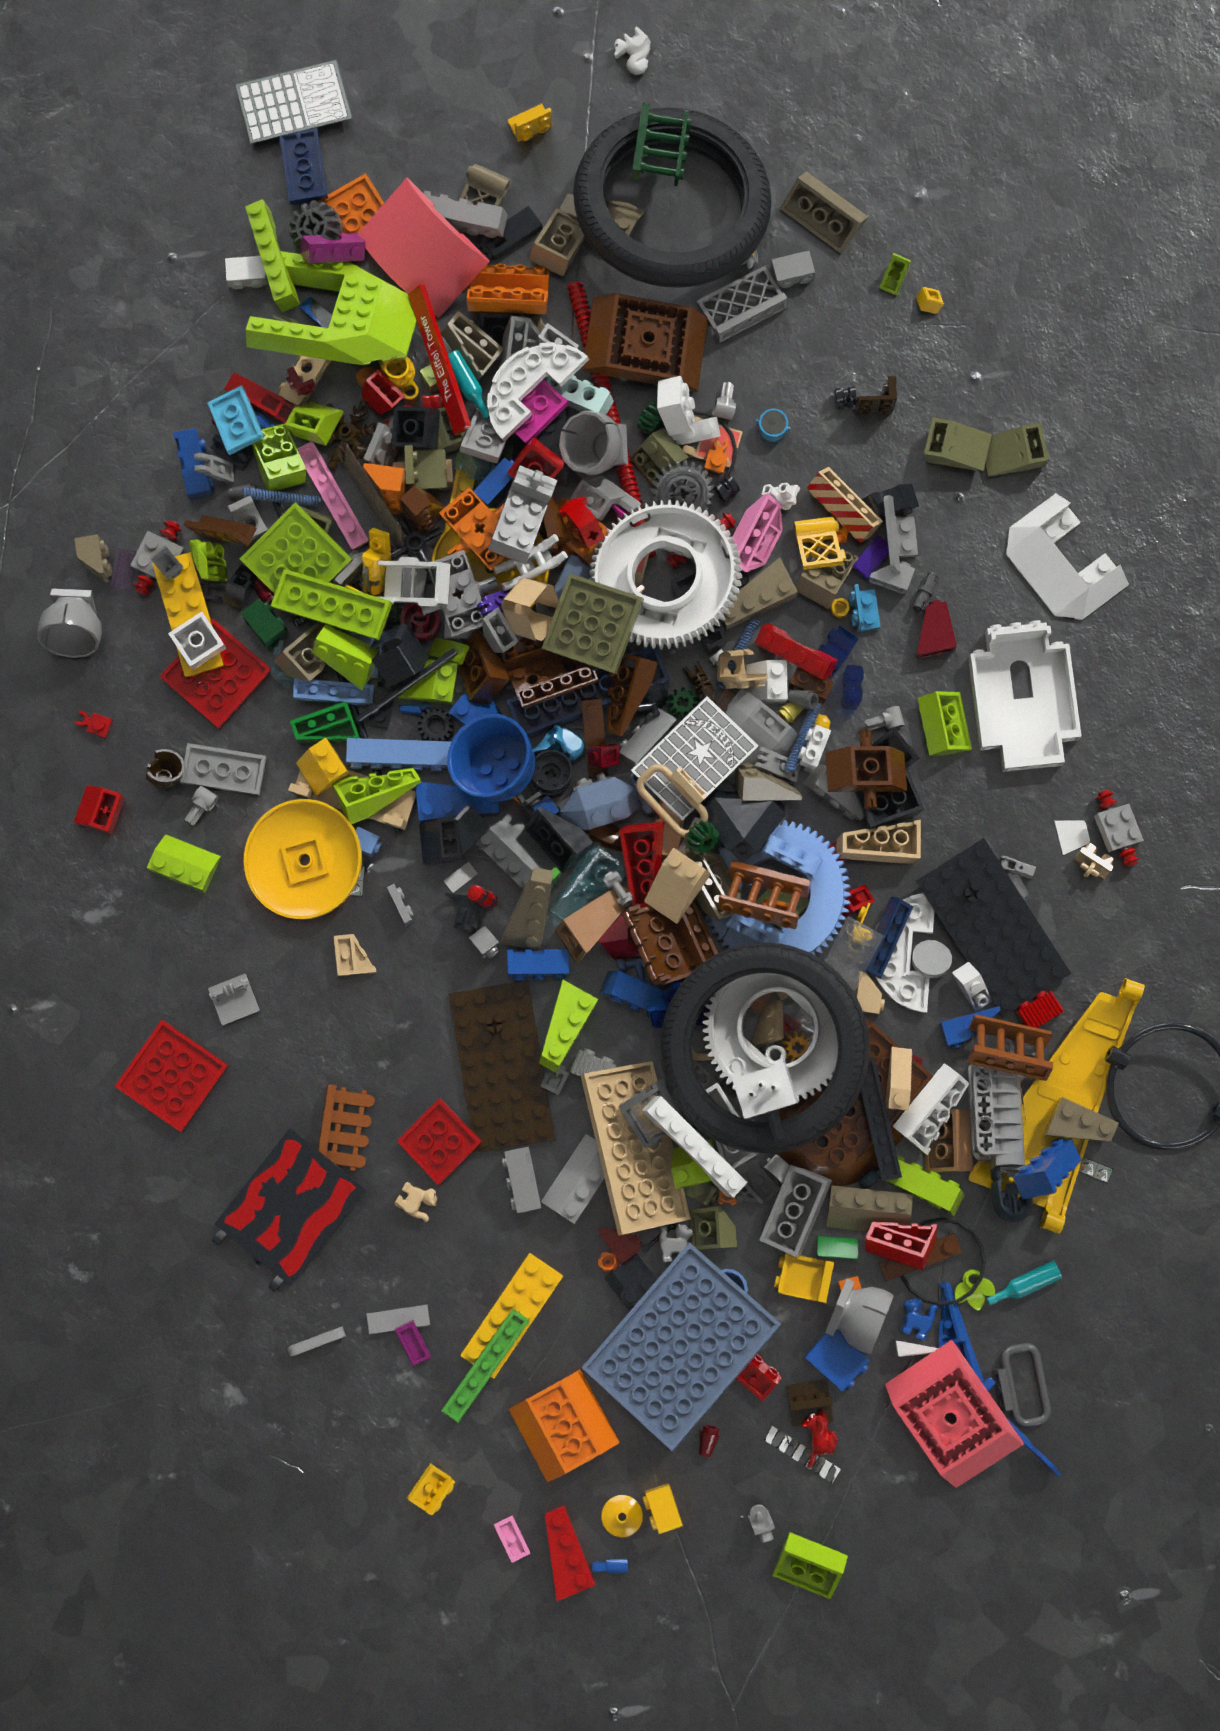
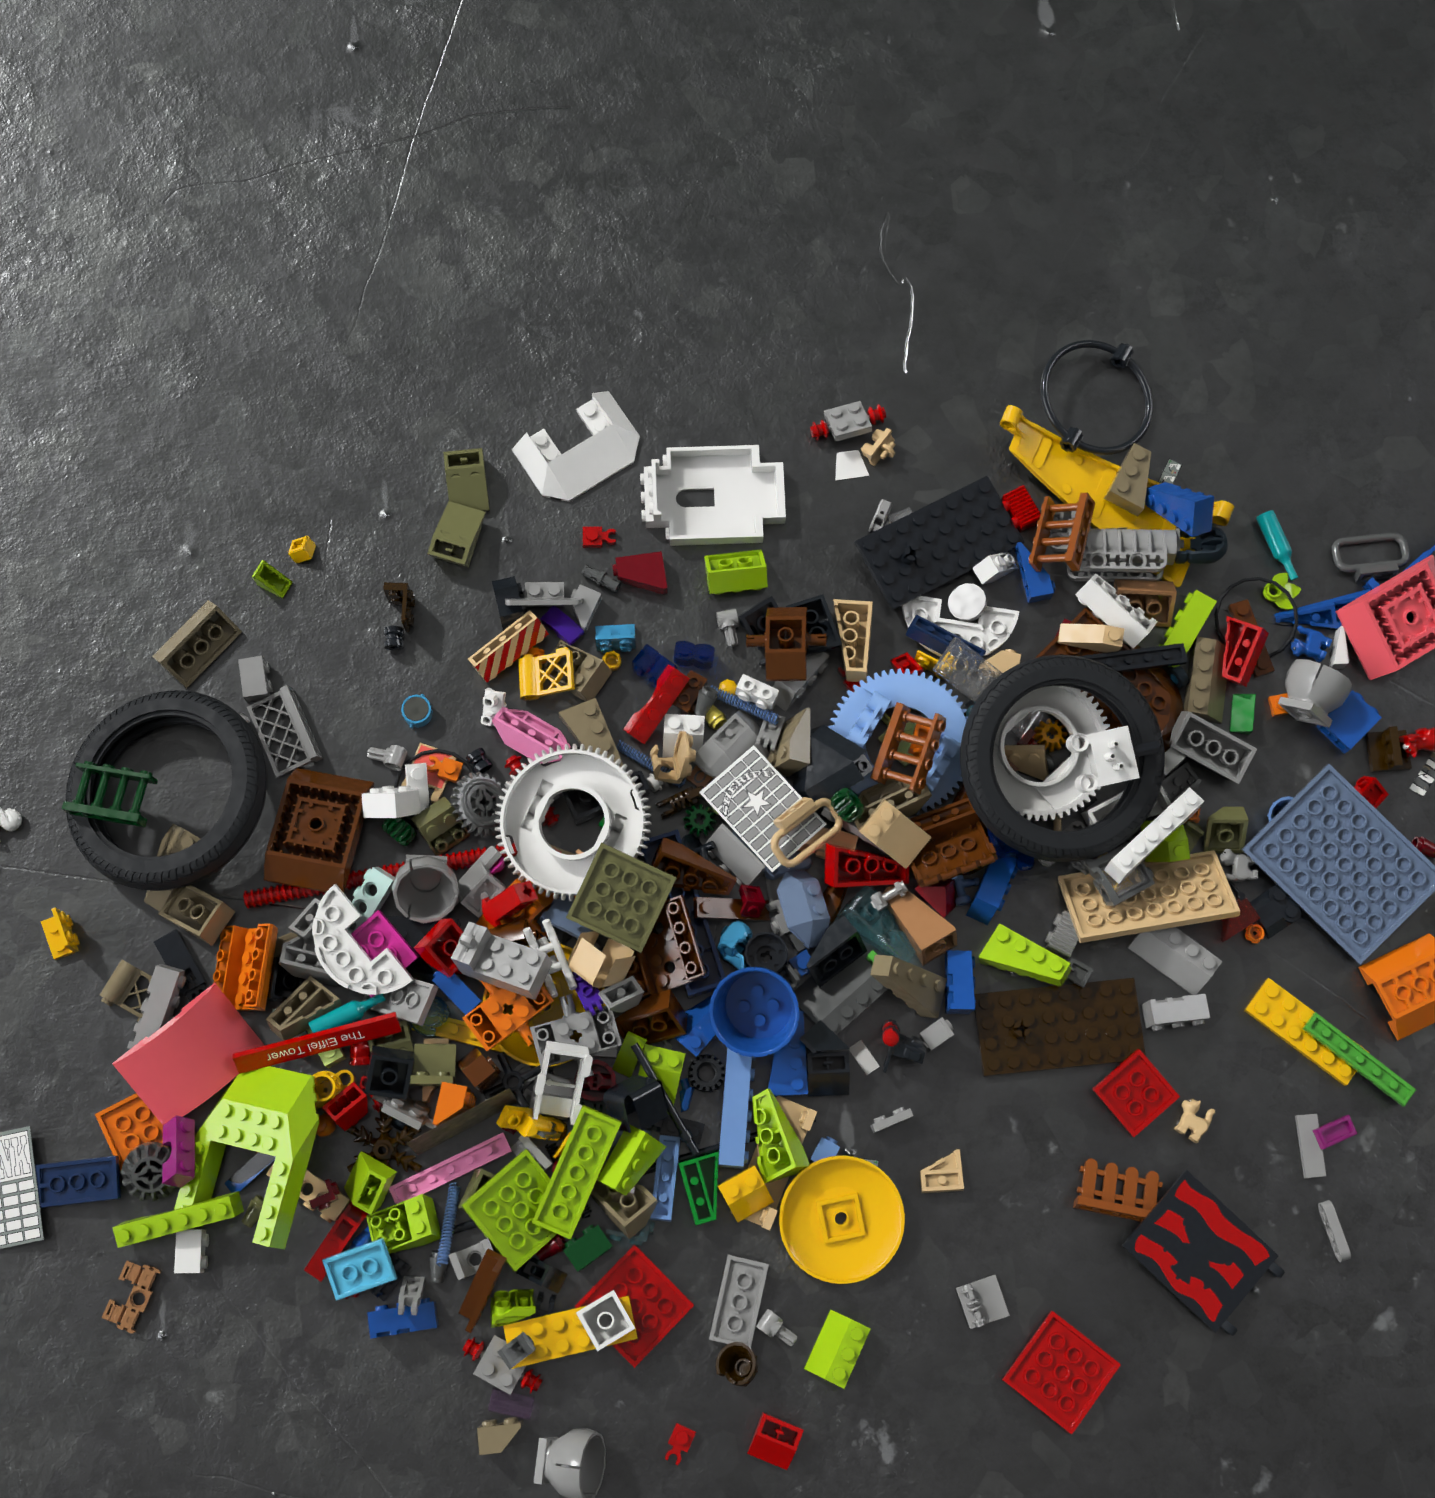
camera: 90 degrees left, 5 degrees down
yellow panel [774,1252,834,1303] -> none
none -> medium nougat piece [102,1260,161,1333]
none -> red plate [583,527,616,548]

